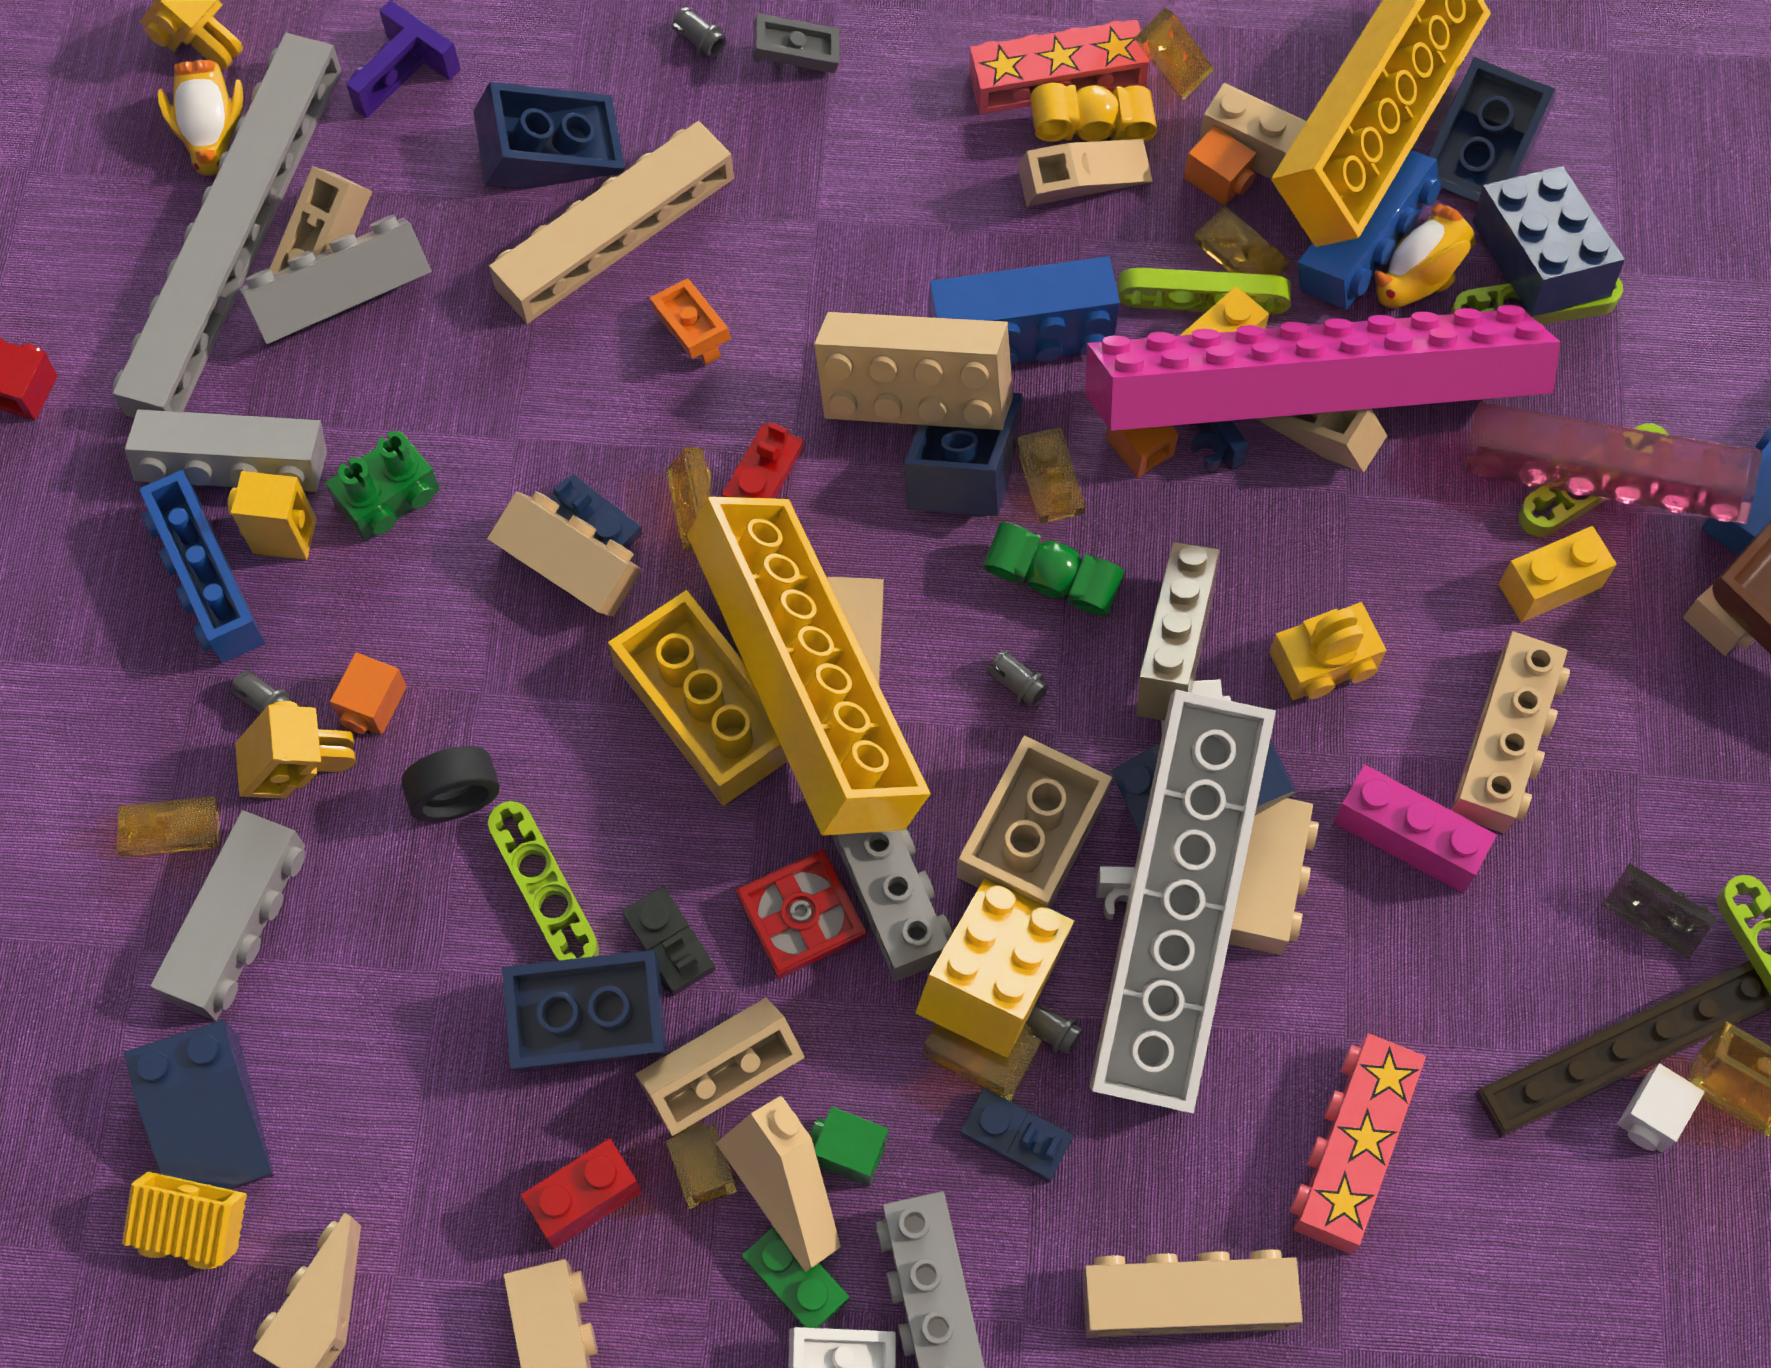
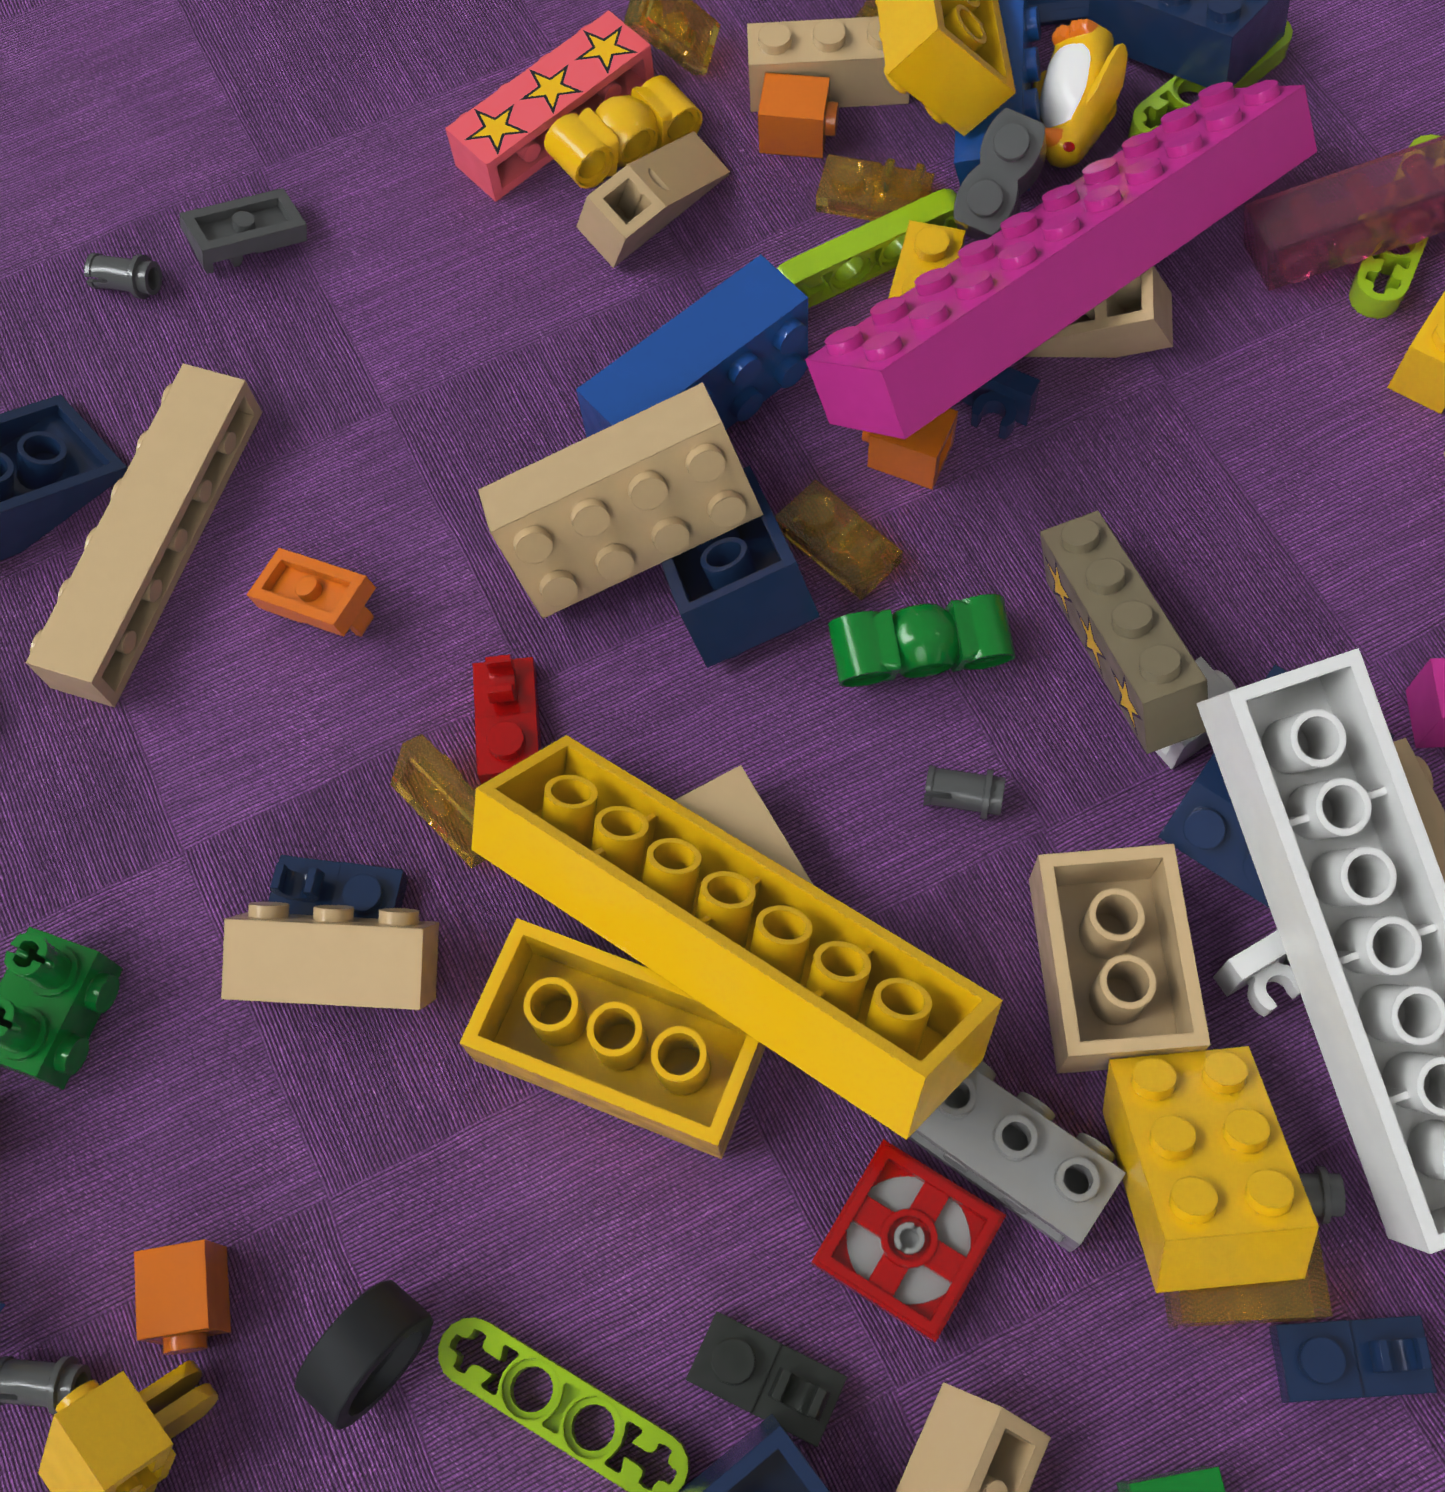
camera: 25 degrees left, 0 degrees up
yellow brick [1269,602,1387,701] -> none
none -> dark grey brick [954,108,1047,241]

